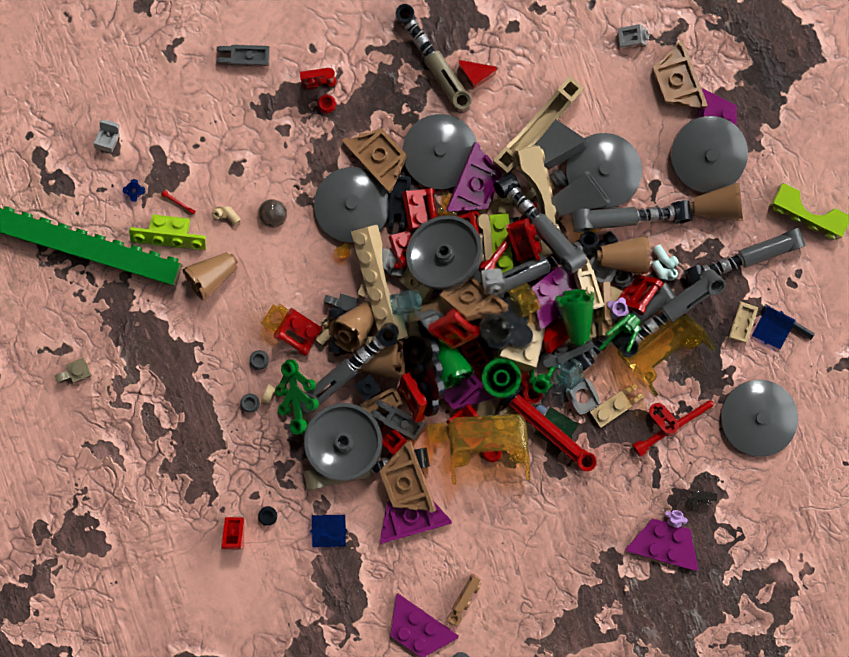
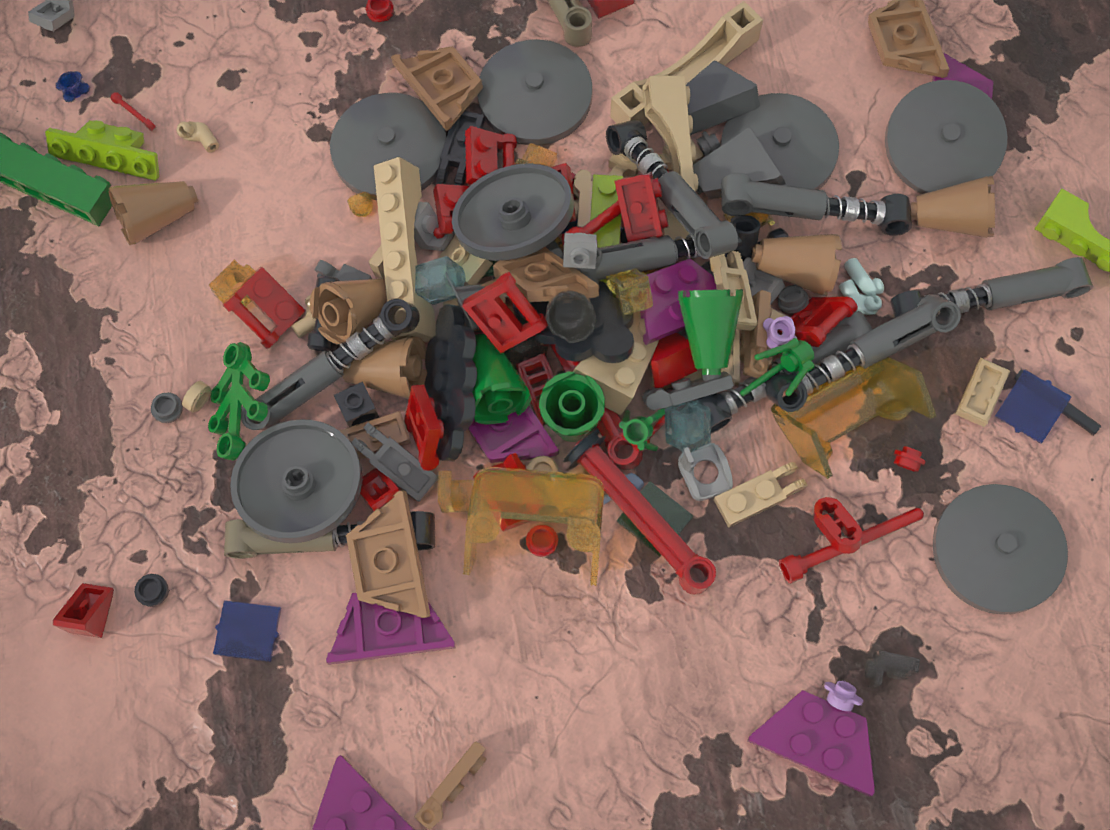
camera: 15 degrees right, 15 degrees down
dark grey plate [250,350,269,370] -> none
clear smoke hair [257,199,287,228] -> none
magenta wing [446,142,502,211] -> none
none -> red plate [893,446,926,472]

